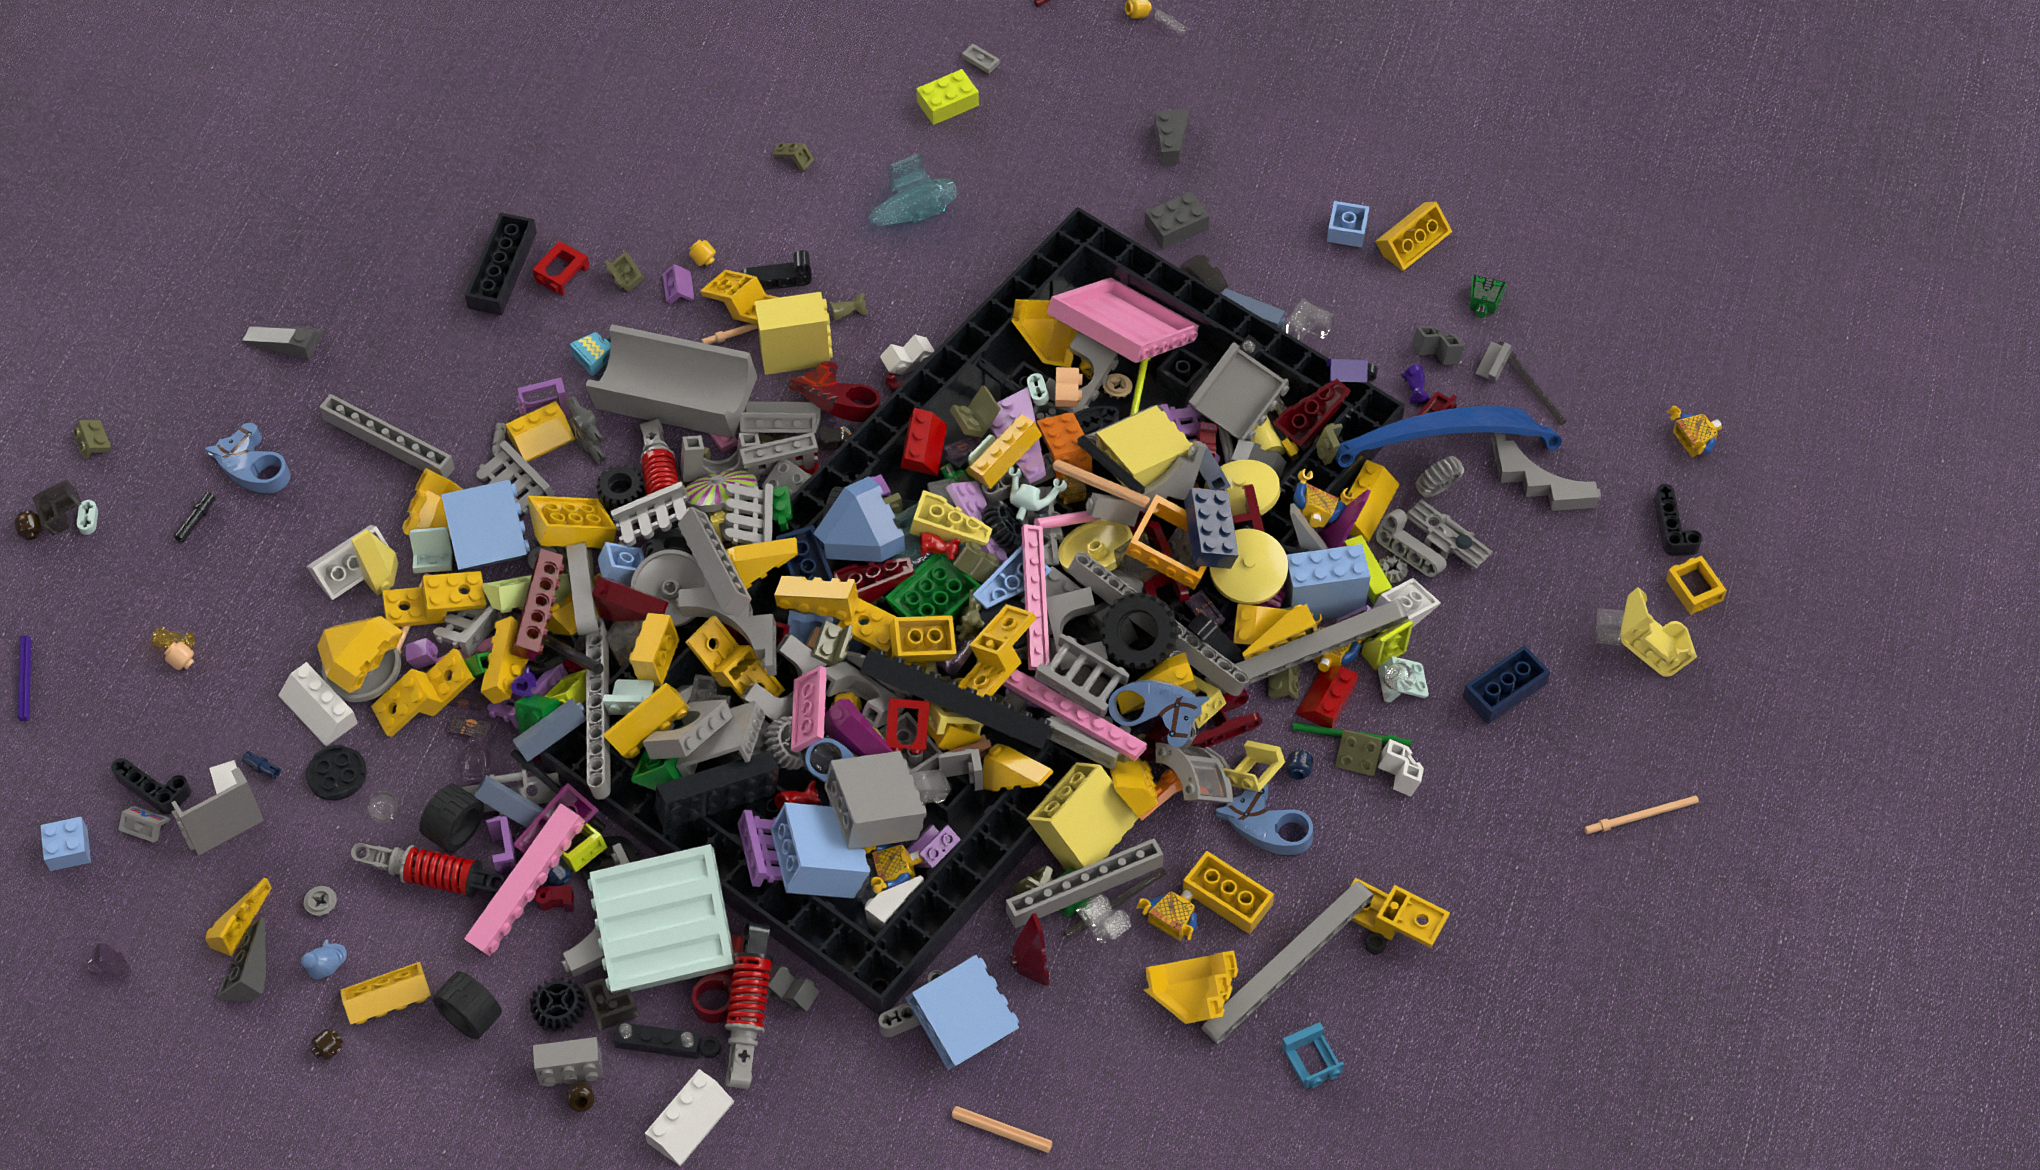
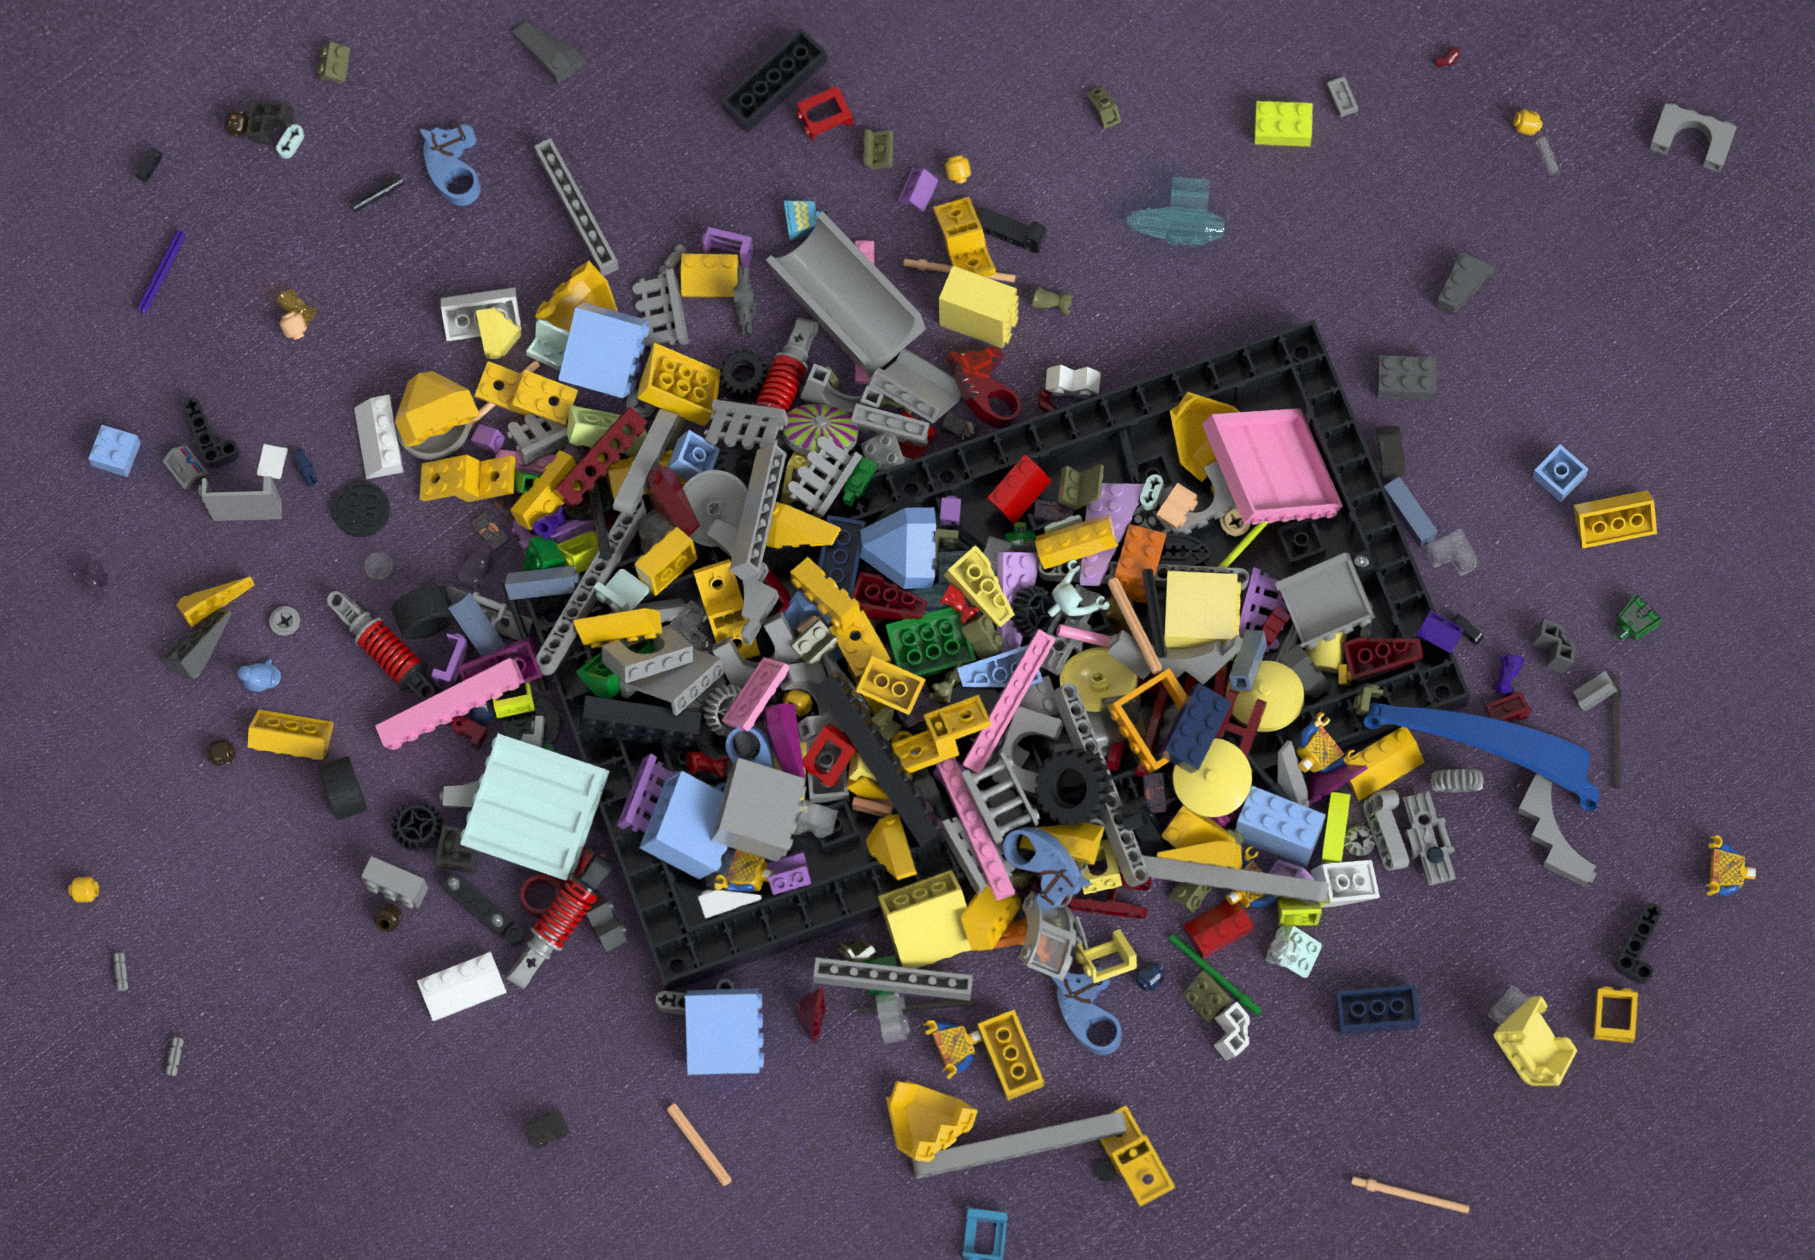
camera: 35 degrees right, 15 degrees up
light grey bracket [938,749,983,791] -> none

